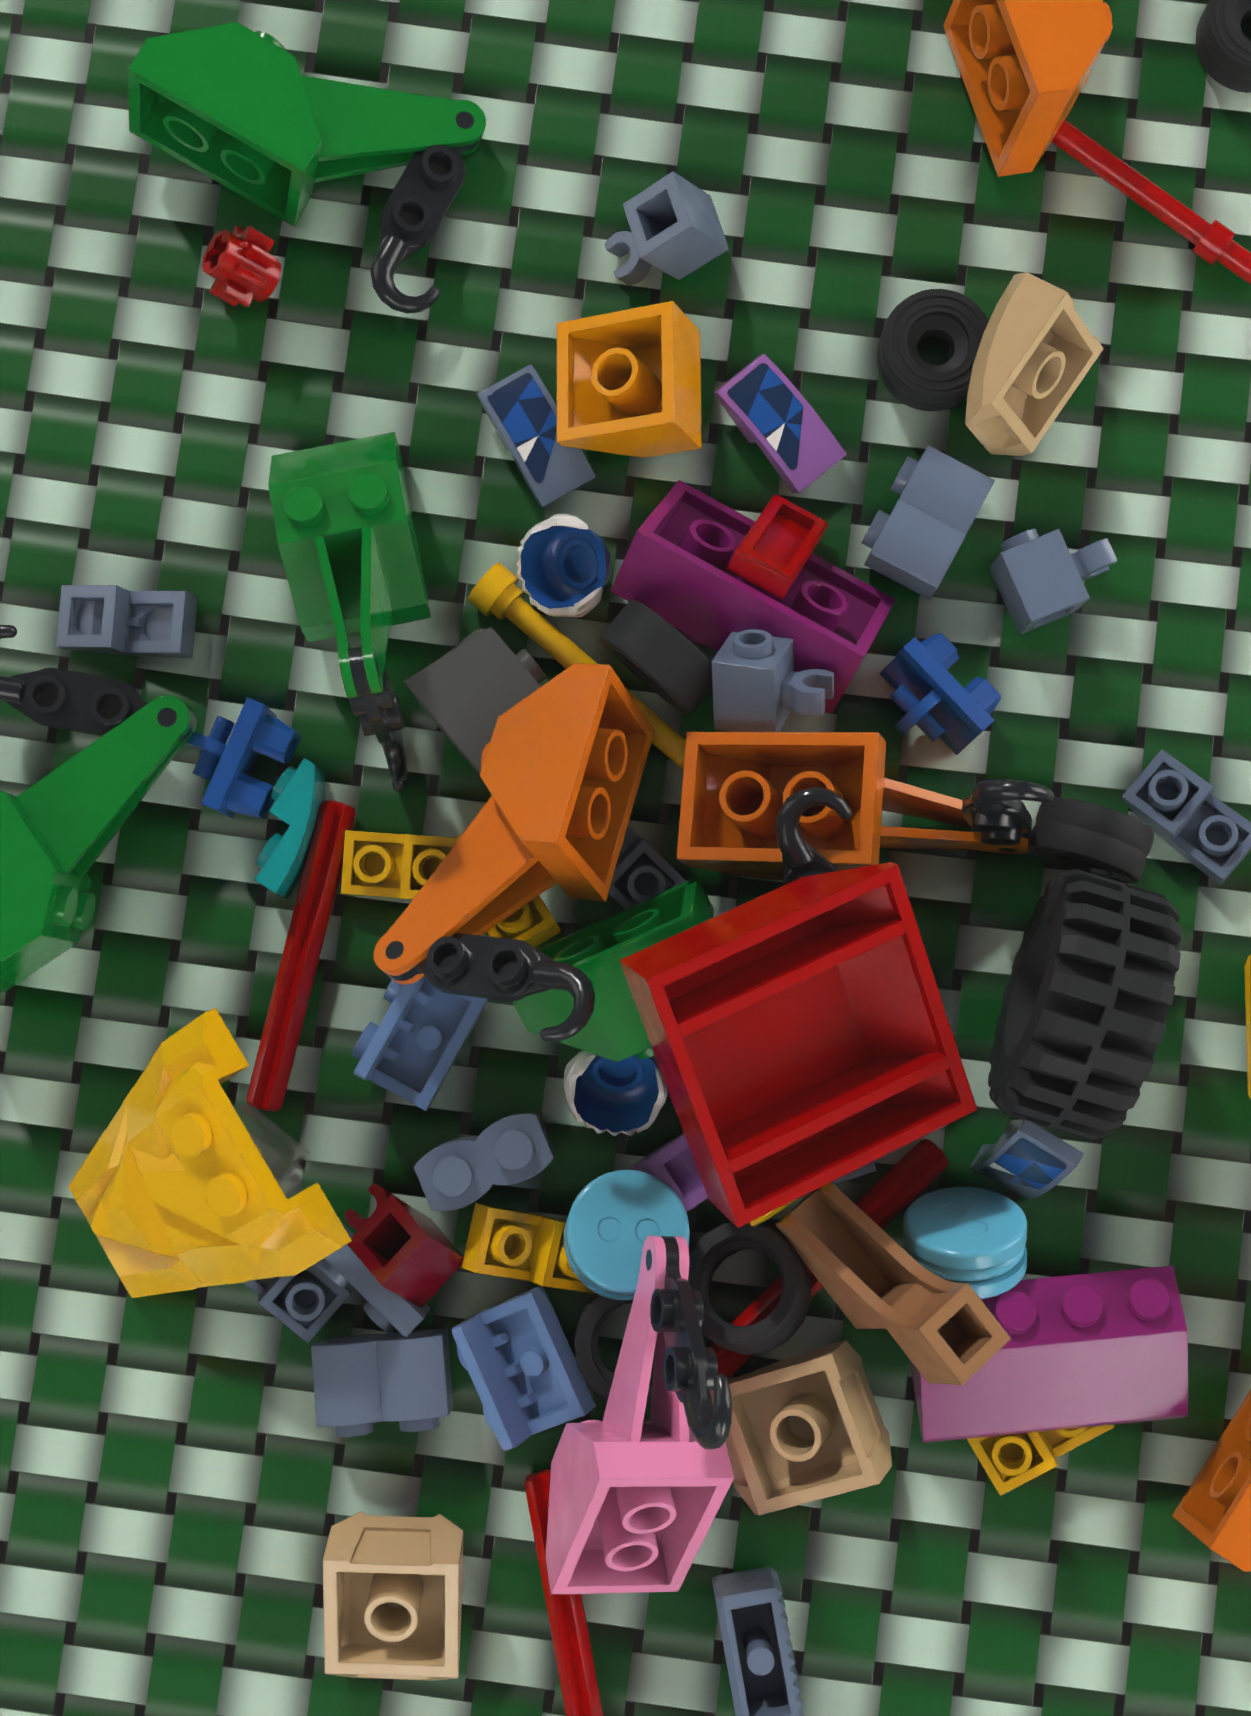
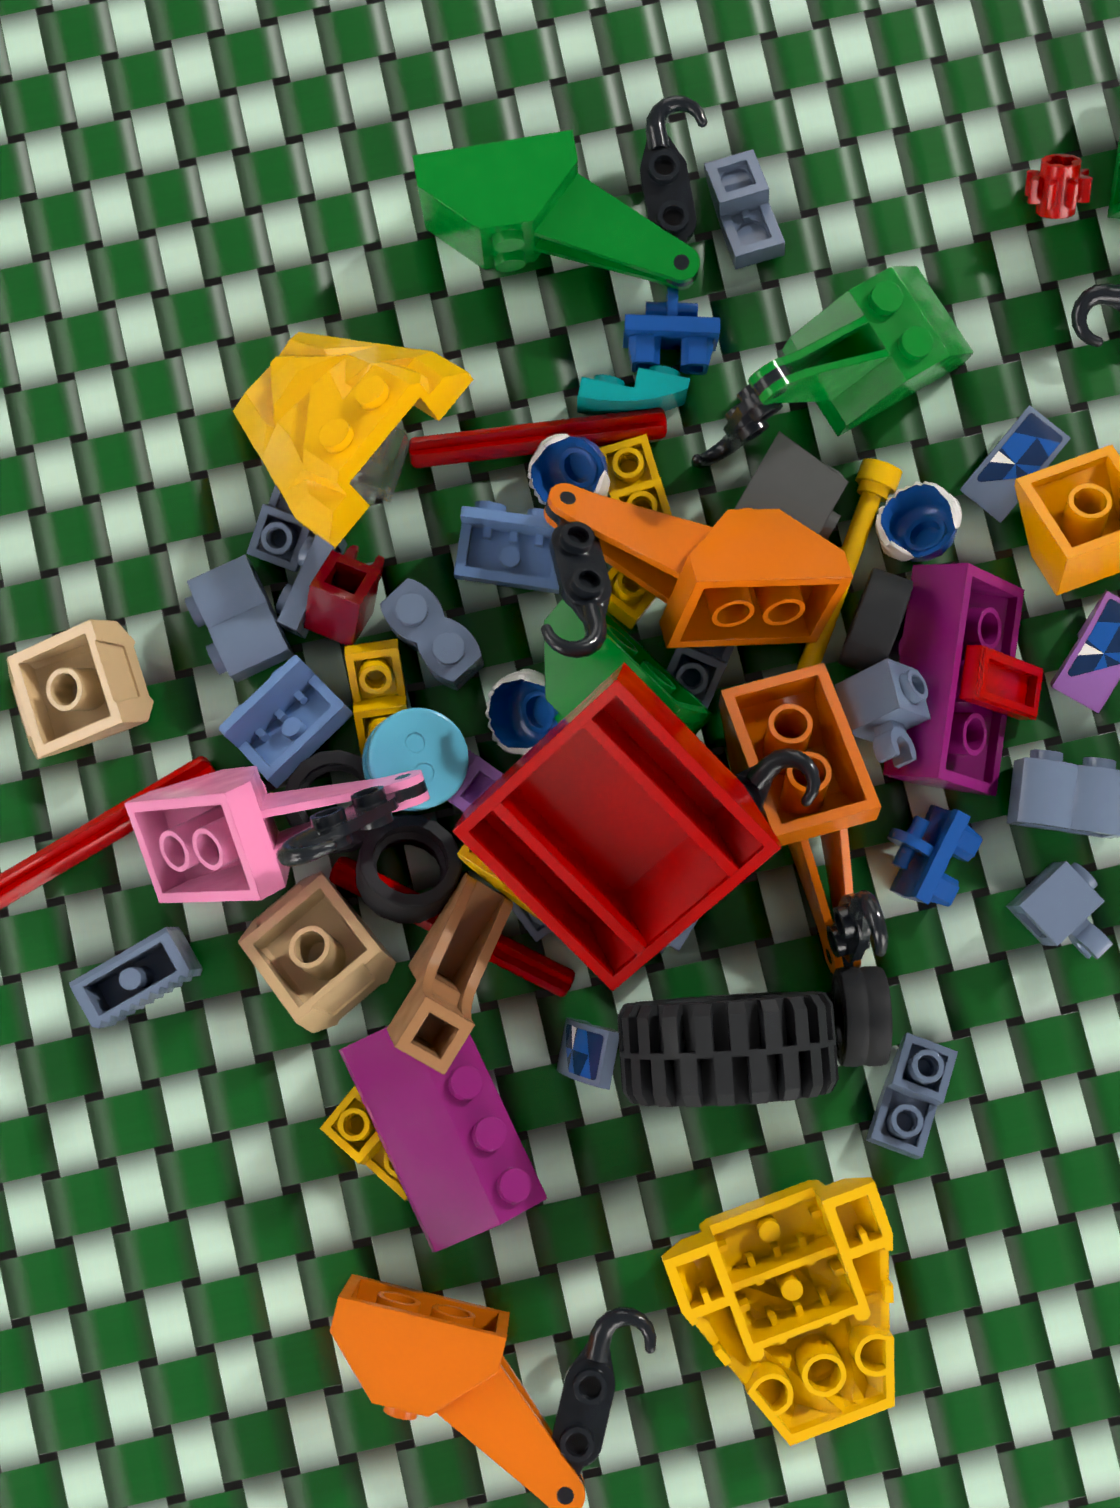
camera: 70 degrees right, 0 degrees up
medium azure head [903,1187,1027,1299] -> none
none -> blue hair [527,434,610,505]

